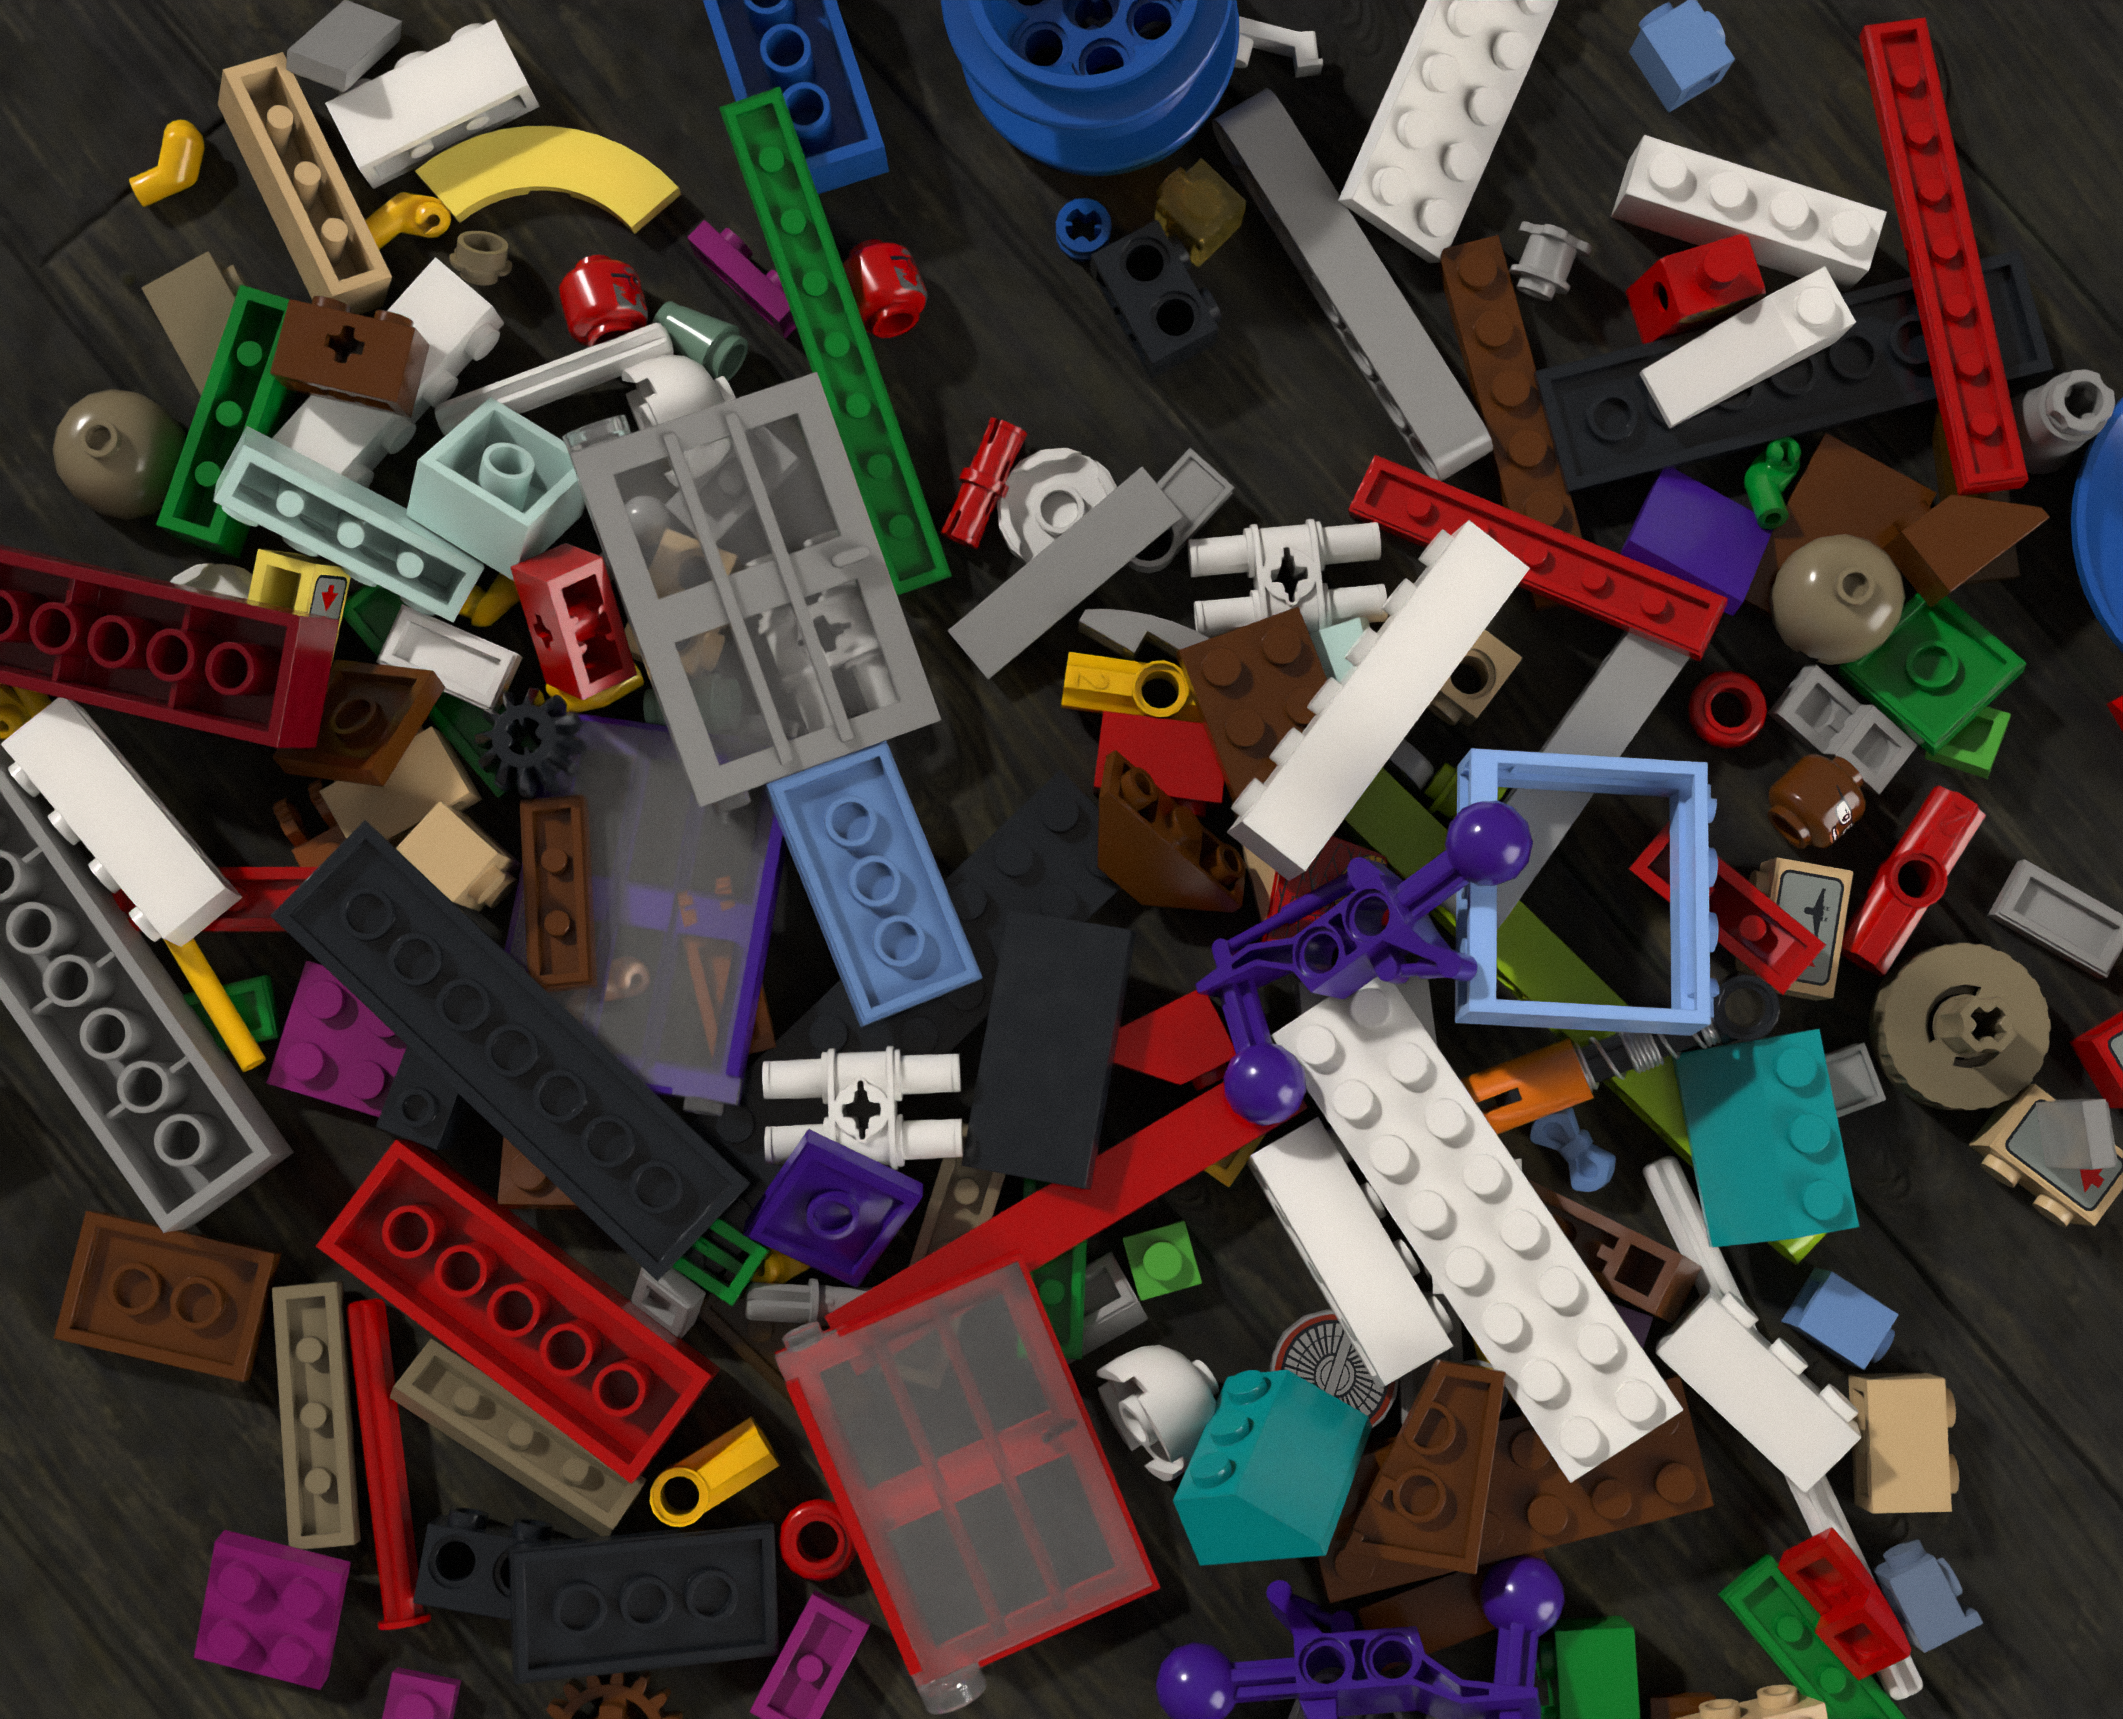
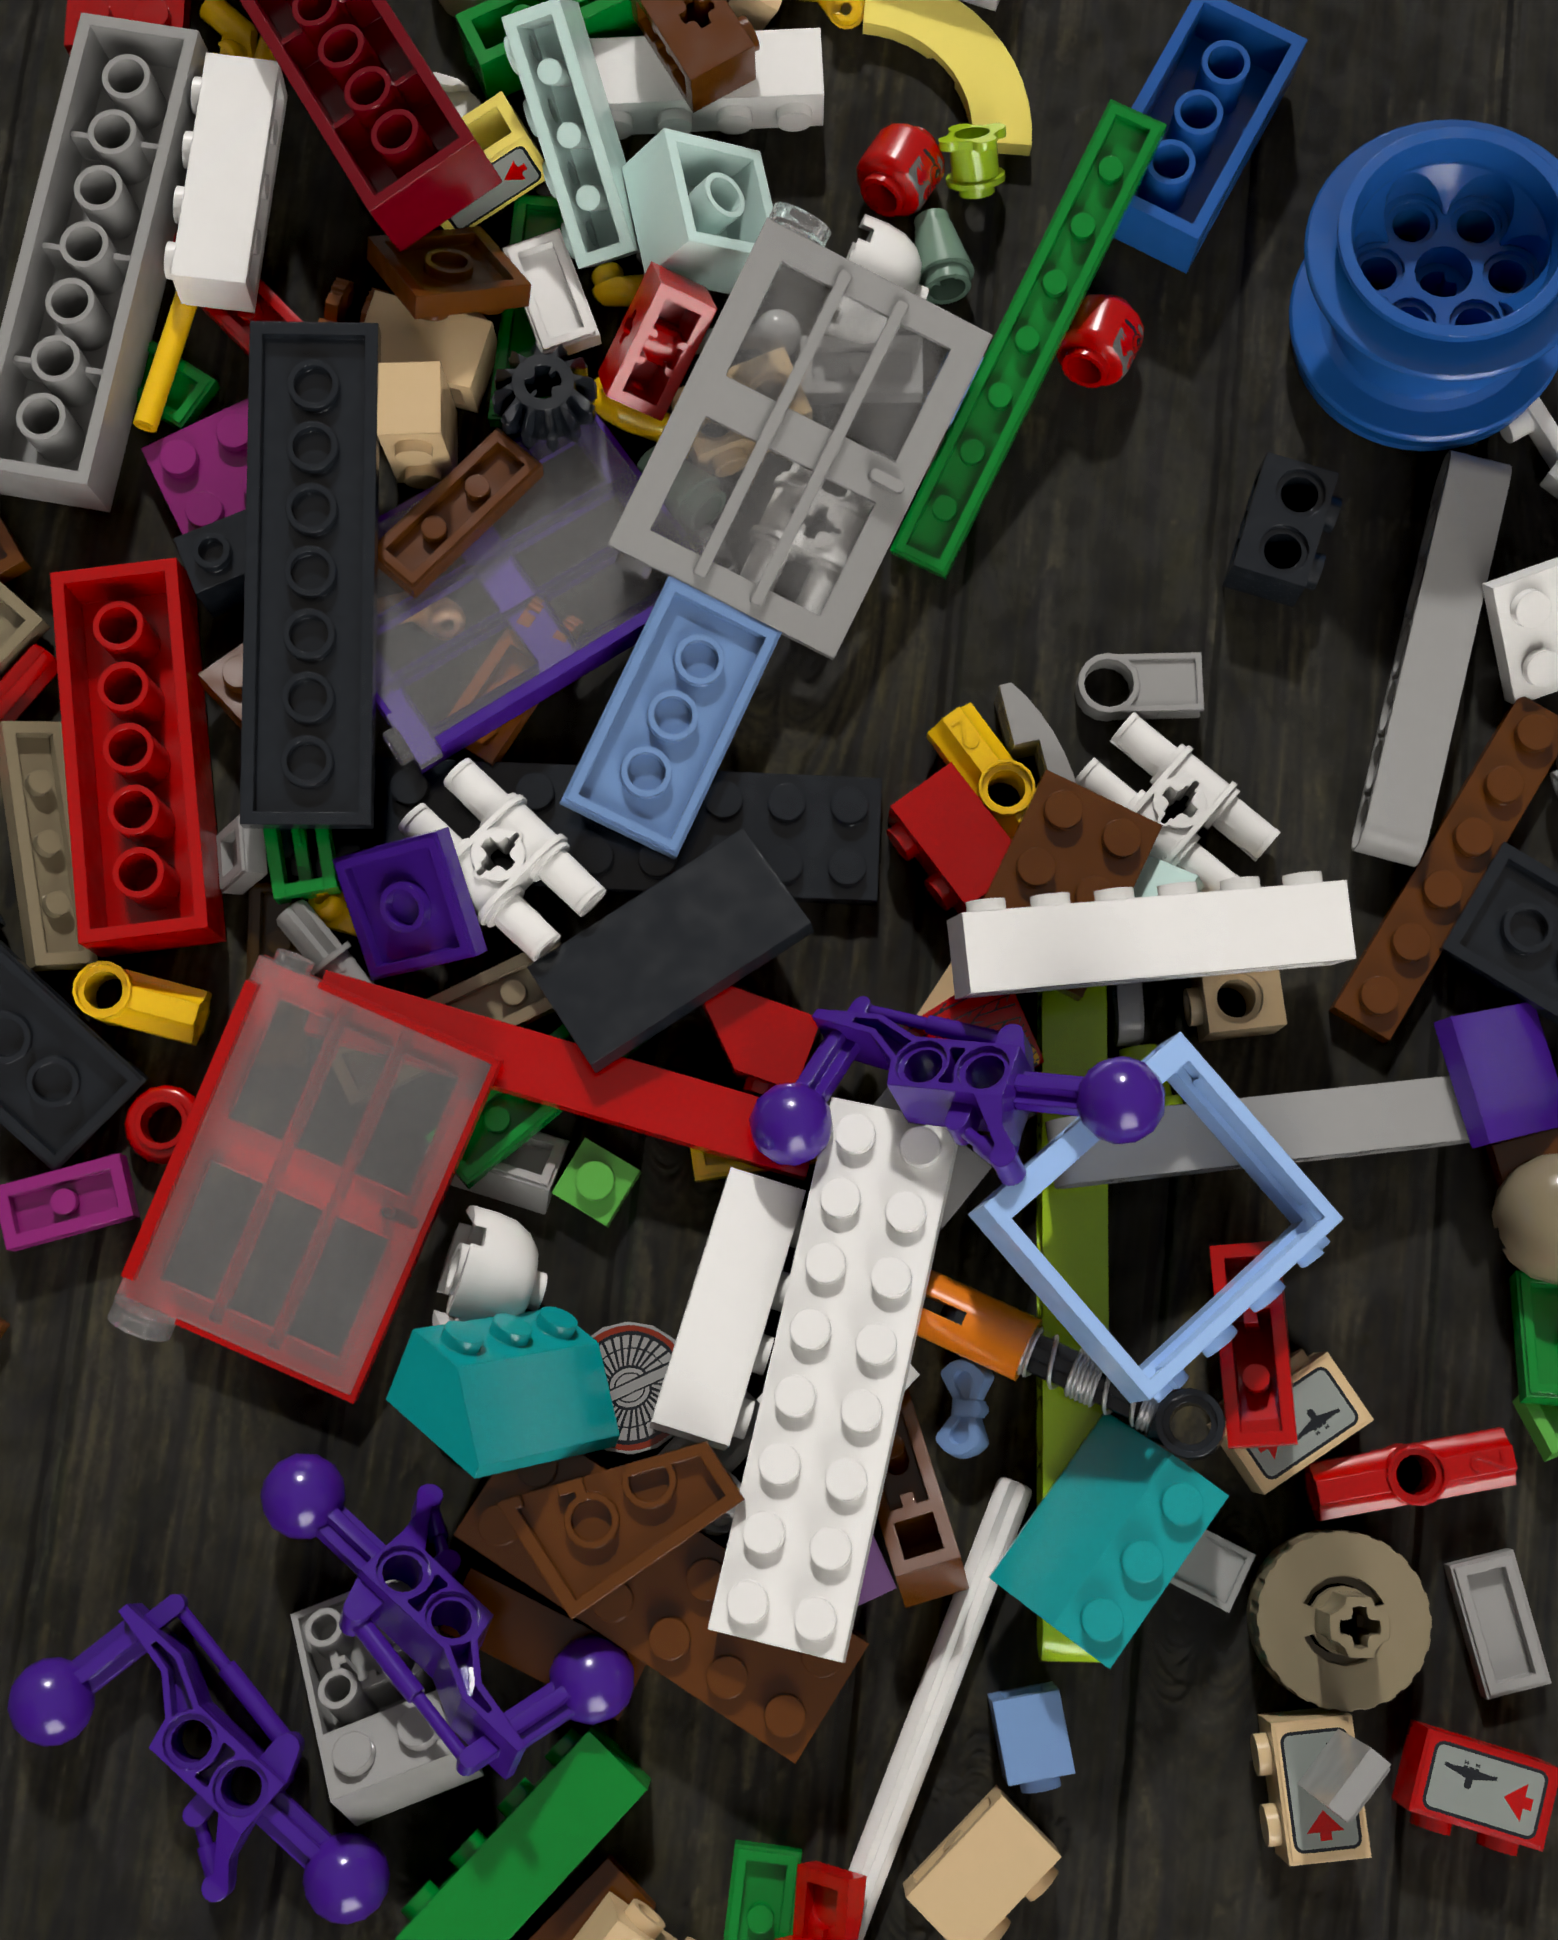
camera: 50 degrees right, 5 degrees down
white axle [435,323,674,435] -> none
dark tan plate [449,231,513,285] -> none
magenta plate [687,220,796,339] -> none
red pin [940,417,1027,550] -> none
light grey tile [948,466,1183,679] -> none
white tile [997,448,1117,565] -> none
blue bush [1056,198,1112,262] -> none
reddish brown slope [1098,750,1247,913] -> none
clear yellow brick [1155,158,1247,268] -> none
red tile [1348,455,1728,661] -> none
white brick [1655,1287,1862,1494] -> none
red piece [1688,671,1767,749] -> none
light grey slope [1767,664,1917,794] -> none
reddish brown head [1767,754,1866,849] -> none
none -> lime brick [938,123,1006,199]

